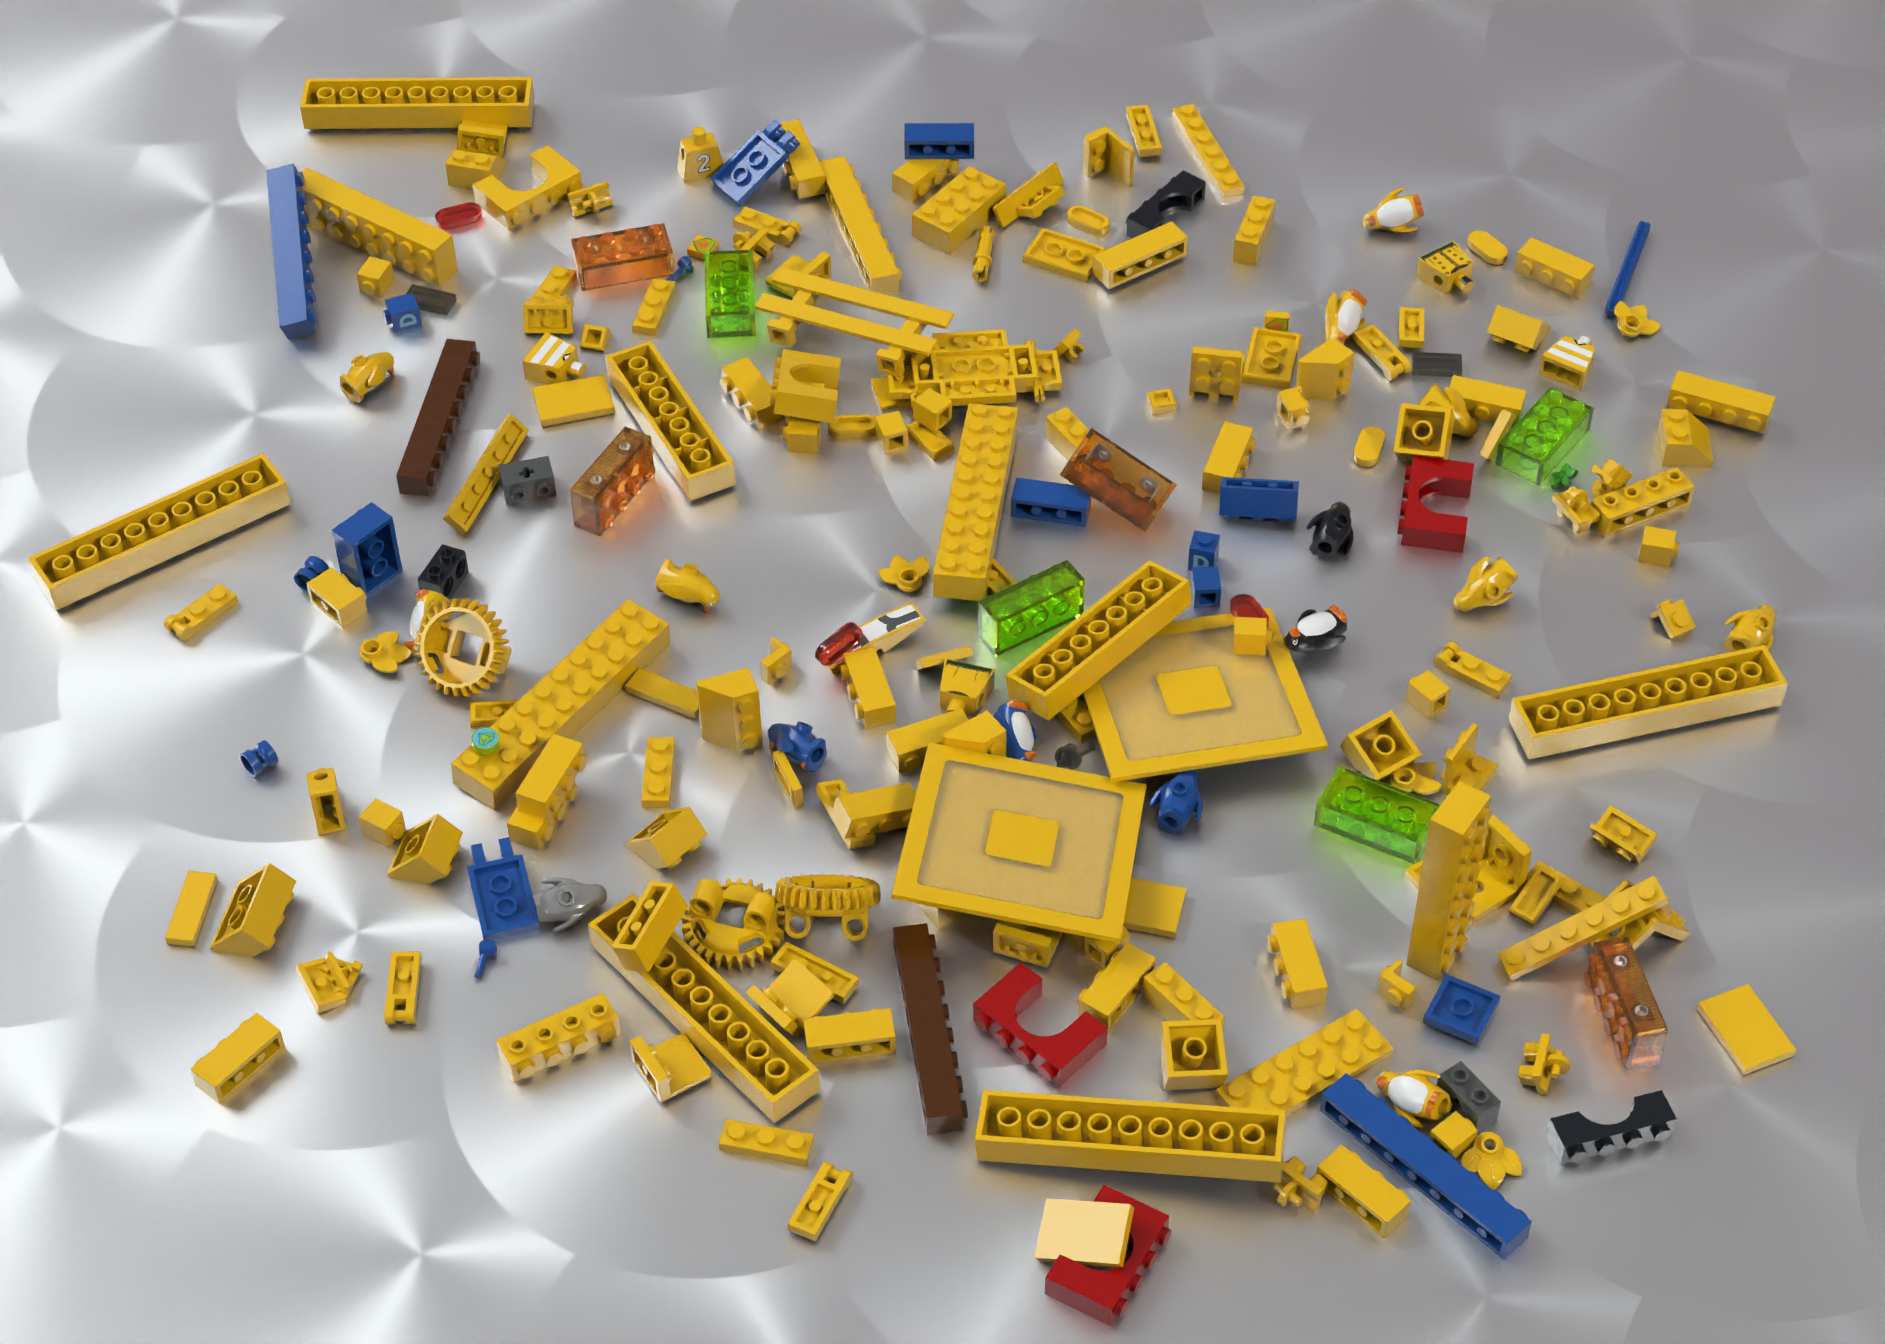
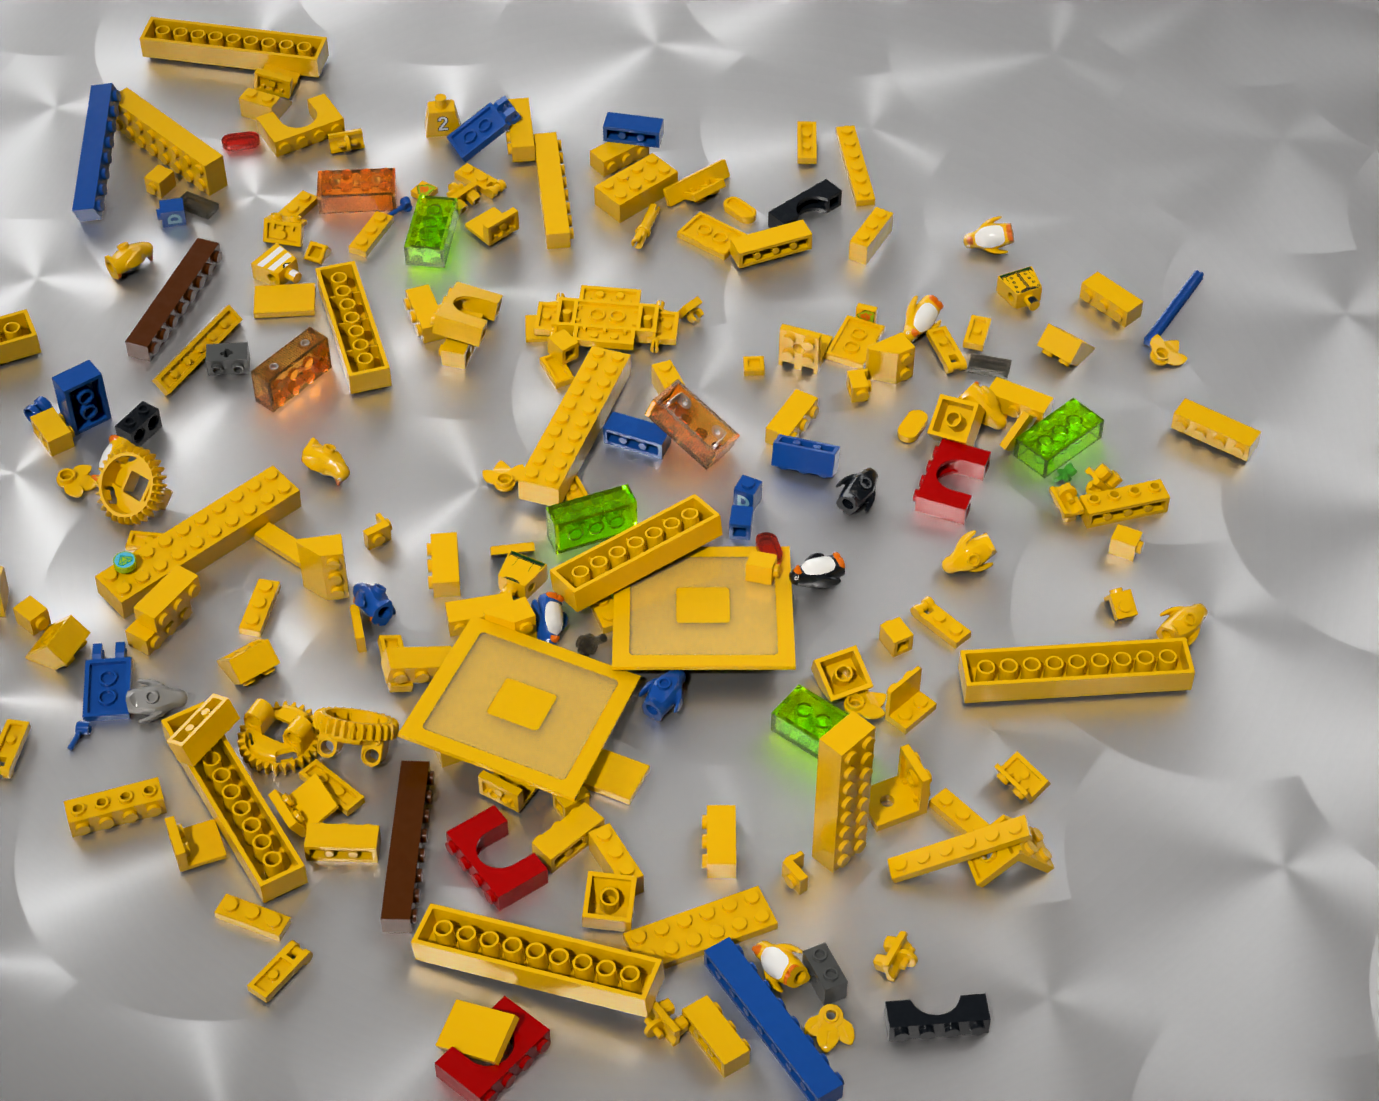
camera: 10 degrees right, 0 degrees up
yellow fence [755,267,955,378] -> none
clear red tile [815,622,862,666] -> none
slope [818,602,927,675] -> none
yellow tile [828,415,876,439] -> none
yellow brick [875,411,908,454] -> none
yellow bracket [1082,126,1135,187] -> none
blue plate [1423,974,1501,1045] -> none
yellow brick [1429,1111,1478,1160] -> none
yellow tile [1467,230,1508,265] -> none
yellow tile [1509,864,1564,927] -> none
yellow torso [1539,336,1596,390] -> none
clear orange piece [1584,936,1668,1071] -> none
yellow slope [1657,409,1714,467] -> none
yellow tile [1696,984,1796,1075] -> none

